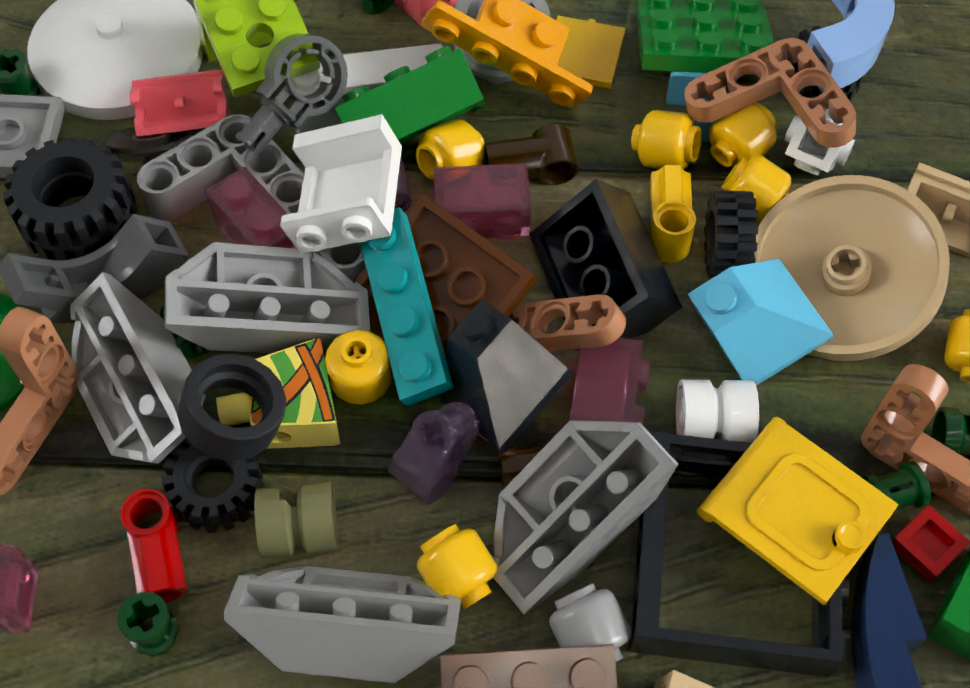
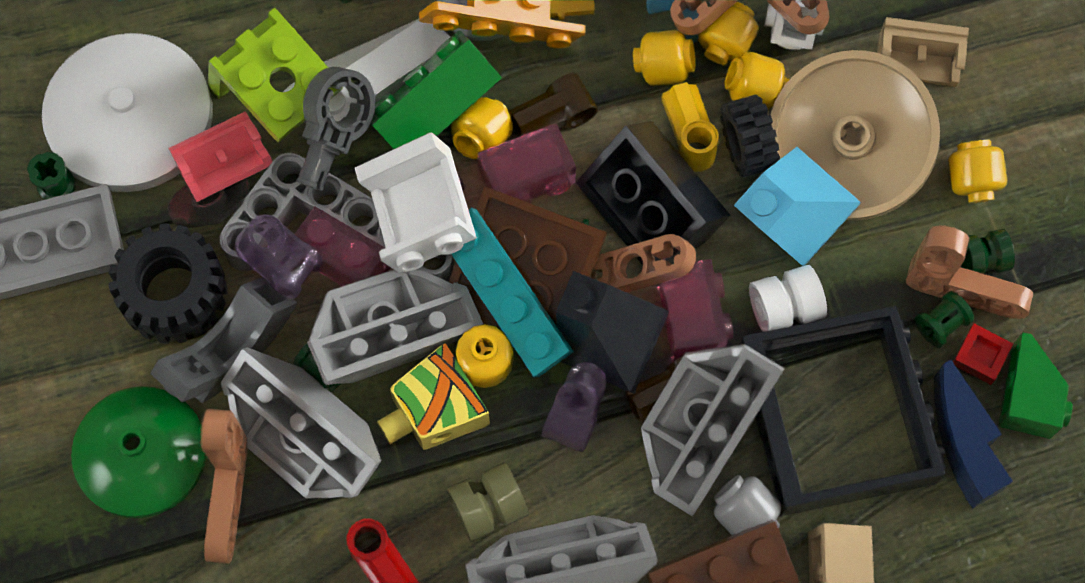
camera: 20 degrees left, 10 degrees up
black tyre [162,438,264,533] -> none
black tyre [177,353,287,461] -> none
yellow head [417,524,497,610] -> none
yellow container [697,417,899,605] -> none
none -> clear purple piece [235,214,323,299]

